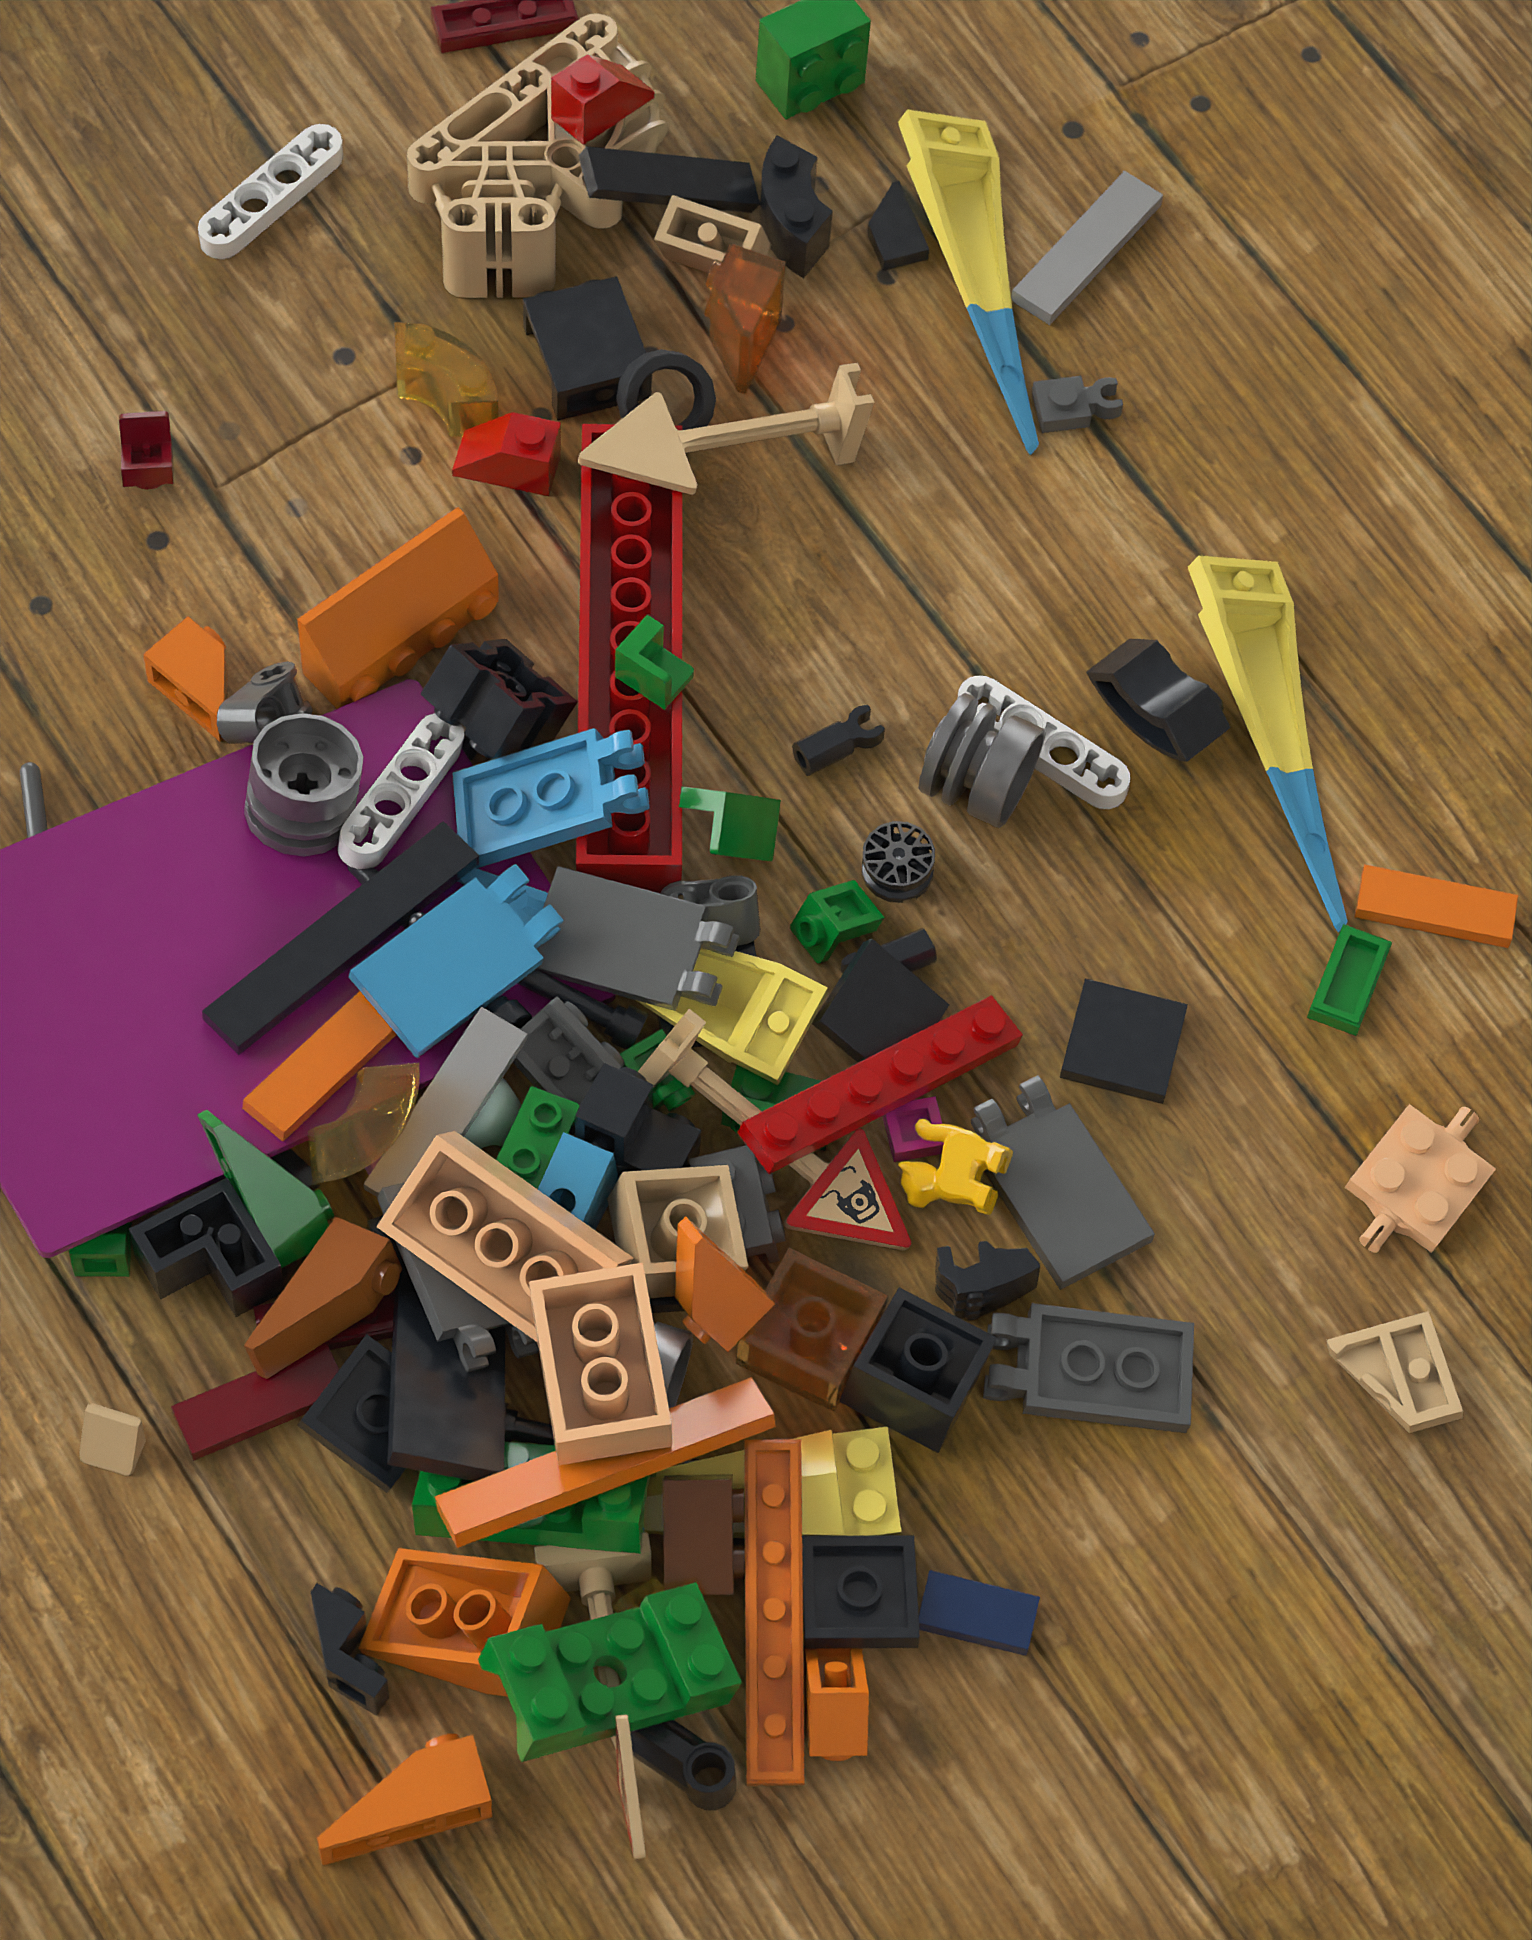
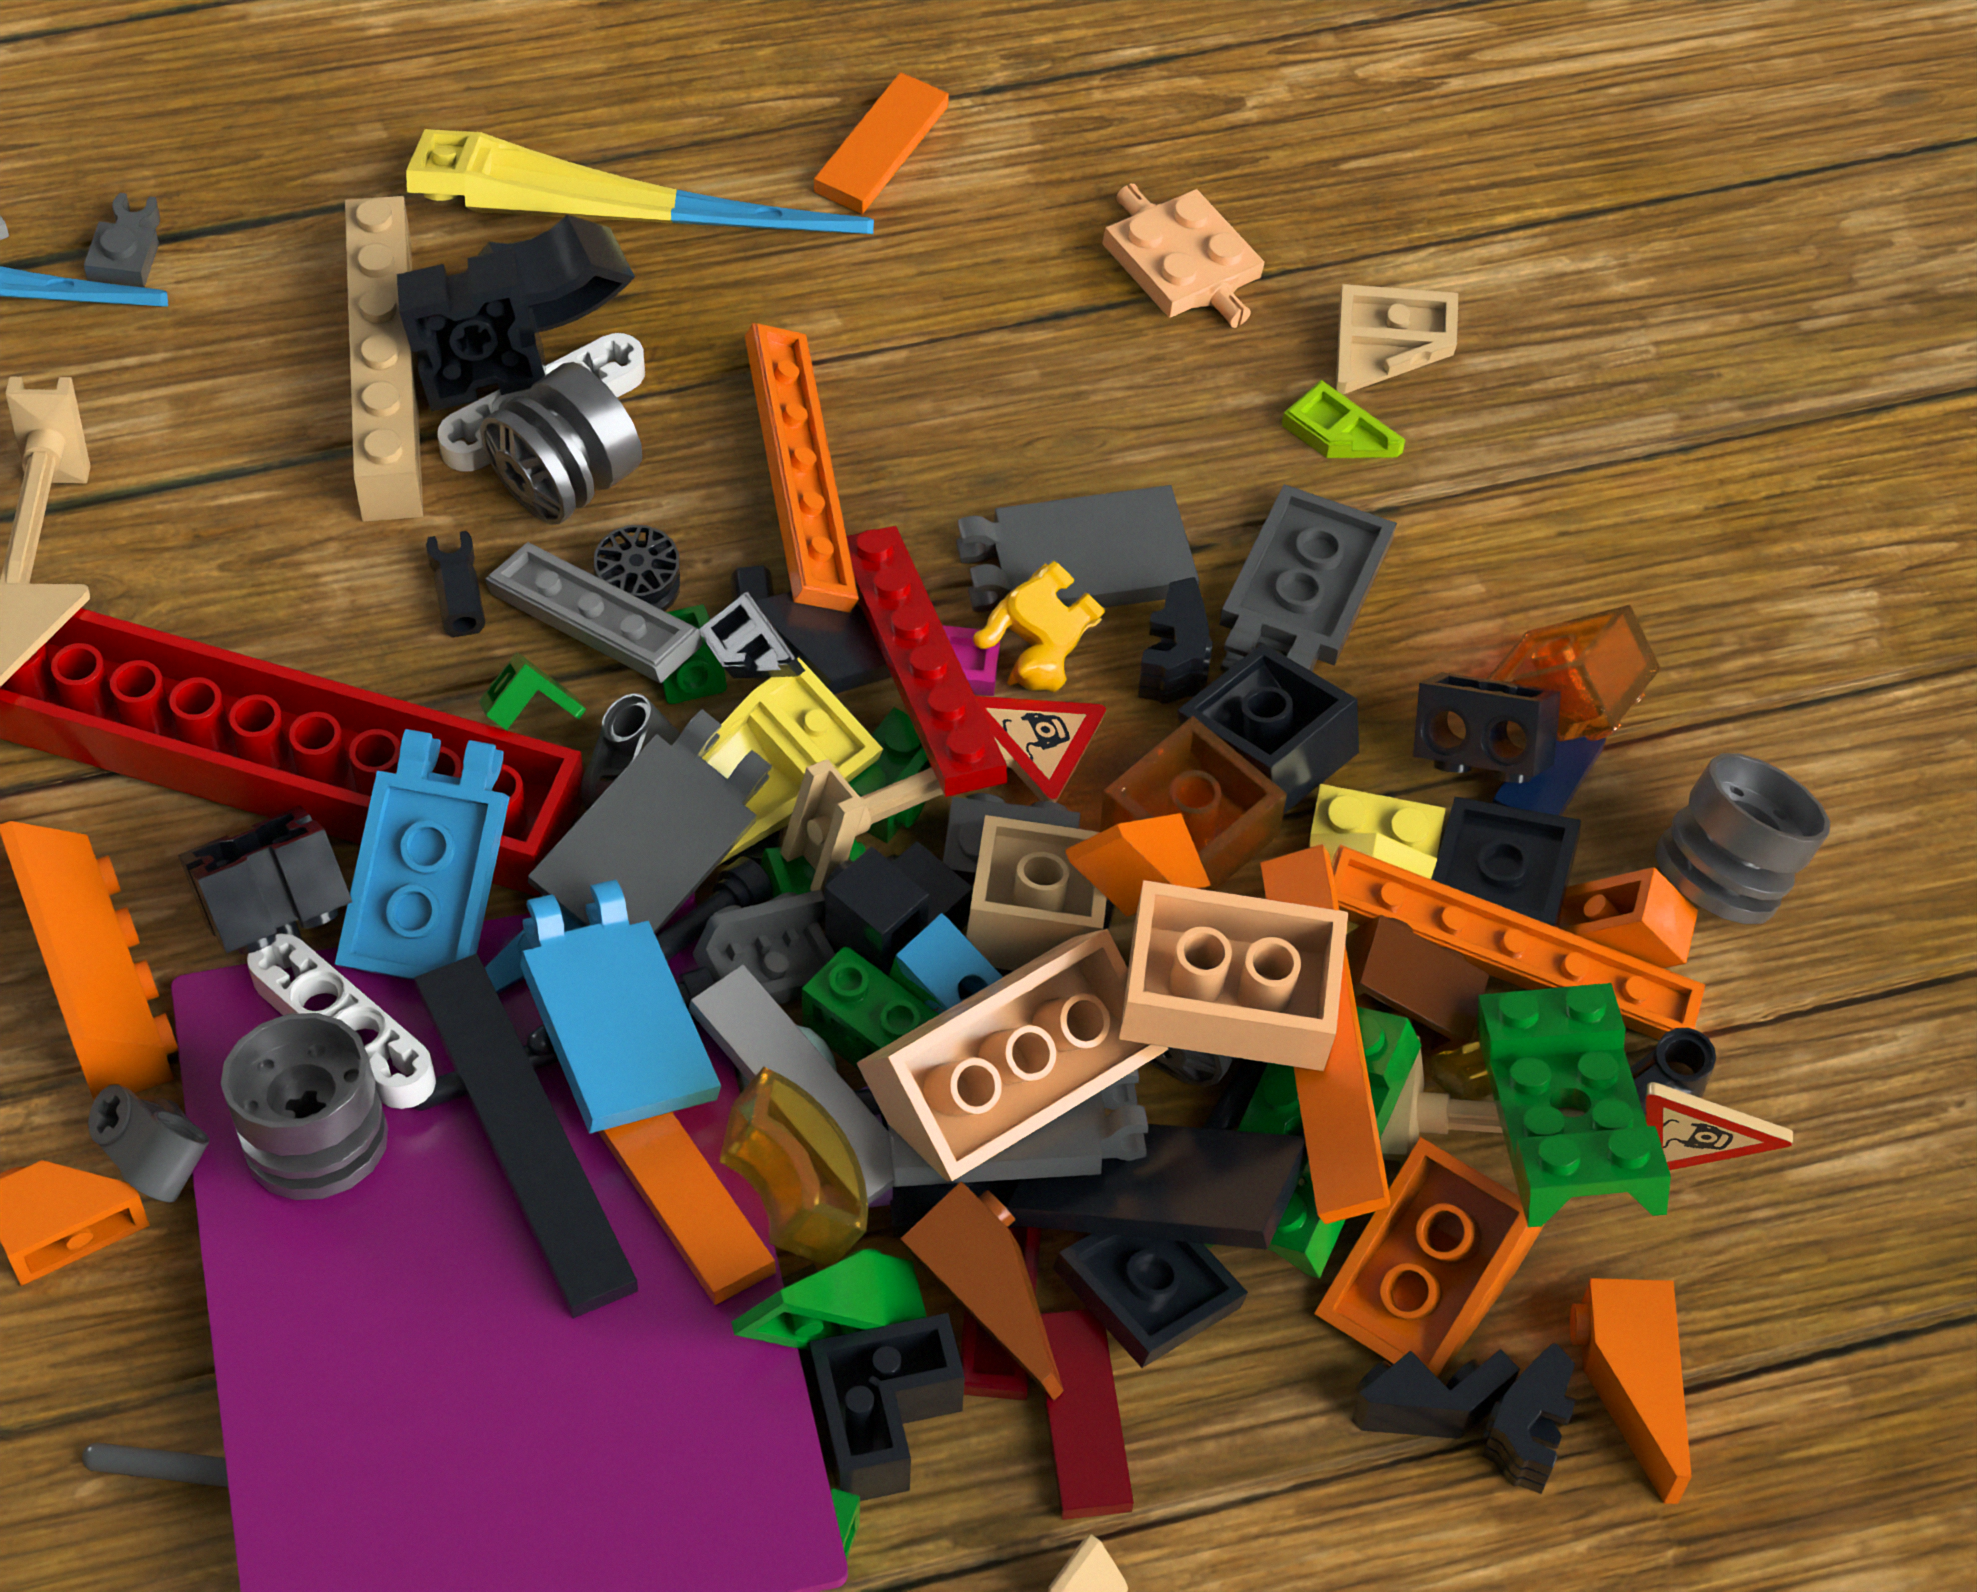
camera: 70 degrees left, 5 degrees down
green panel [615,614,694,710] -> none
black tile [1060,978,1188,1104] -> none
green tile [1307,924,1392,1036] -> none
none -> tan brick [345,196,423,522]
none -> black brick [397,247,547,412]
none -> light grey tile [485,542,703,683]
none -> tile [698,592,806,679]
none -> orange tile [745,323,859,613]
none -> lime tile [1282,380,1405,458]
none -> black brick [1413,672,1561,783]
none -> black hand [1482,1343,1576,1494]
none -> clear orange slope [1486,605,1661,742]
none -> flat silver wheel [1655,753,1830,924]

